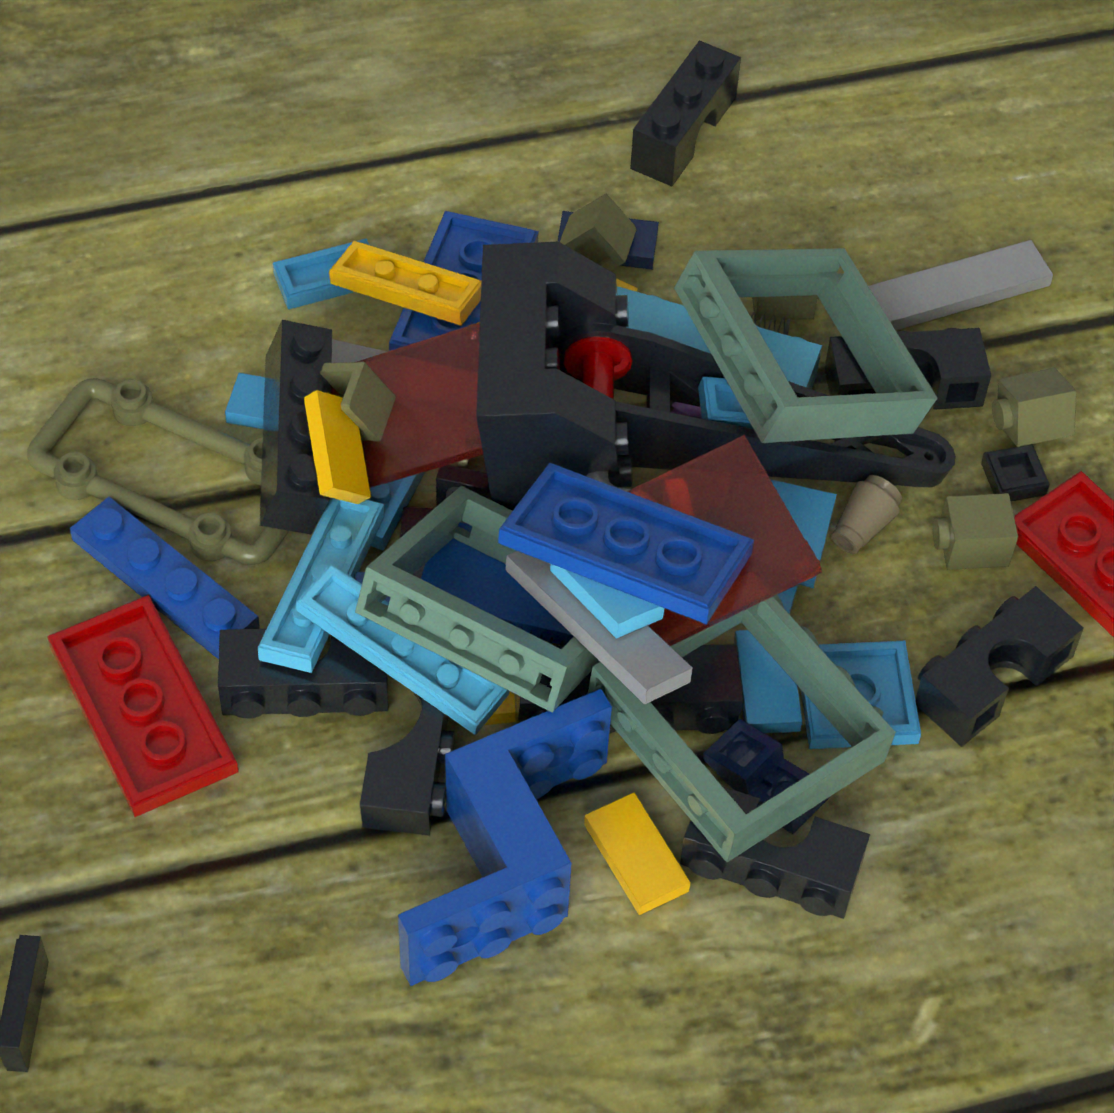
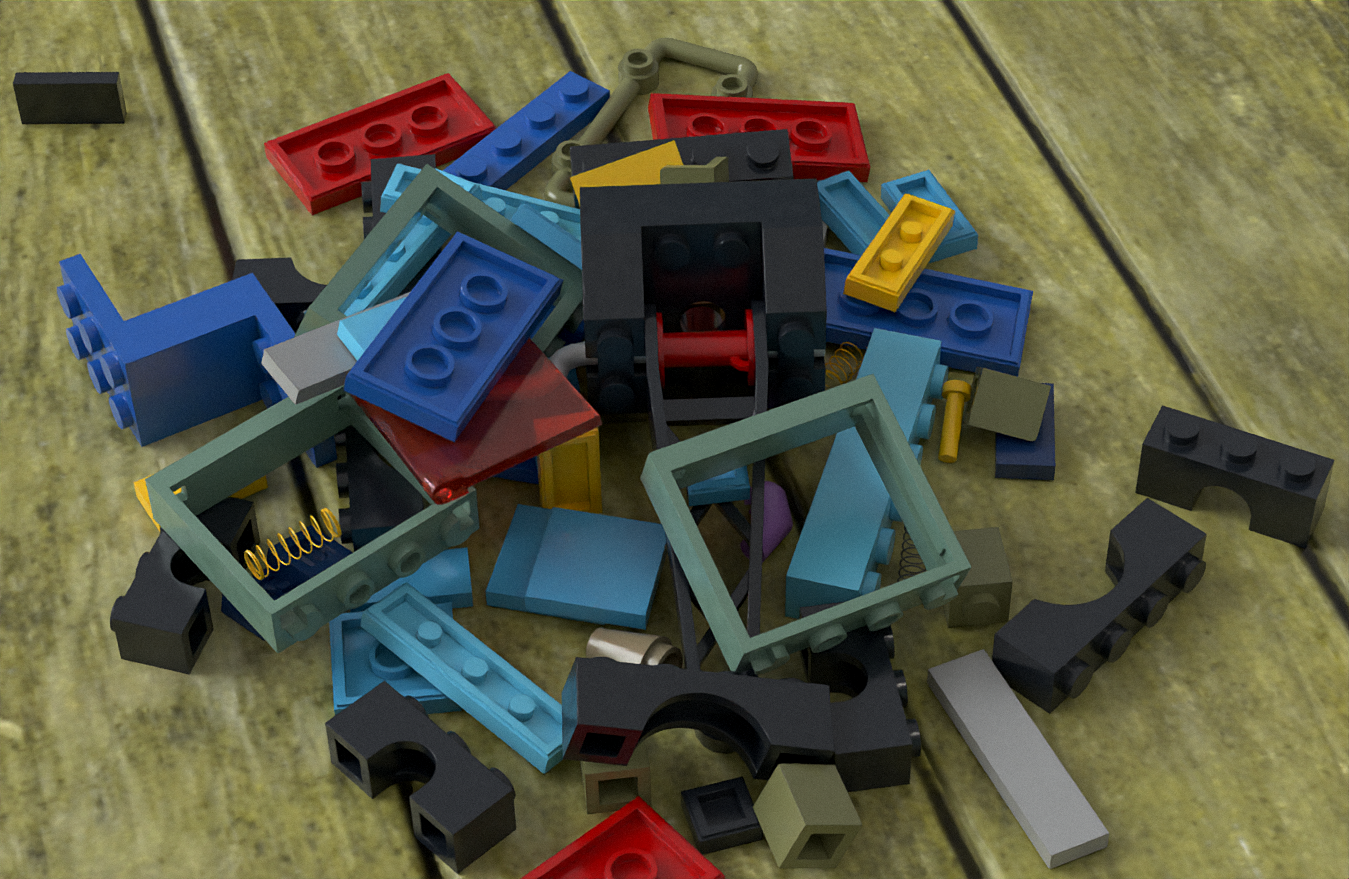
camera: 90 degrees right, 10 degrees down
none -> yellow piece [244,508,342,580]
none -> medium azure tile [360,582,563,774]
none -> dark azure tile [510,203,582,270]
none -> black arch [562,657,835,781]
none -> red tile [648,93,871,182]
none -> dark azure tile [817,171,890,255]
none -> black arch [992,498,1207,714]

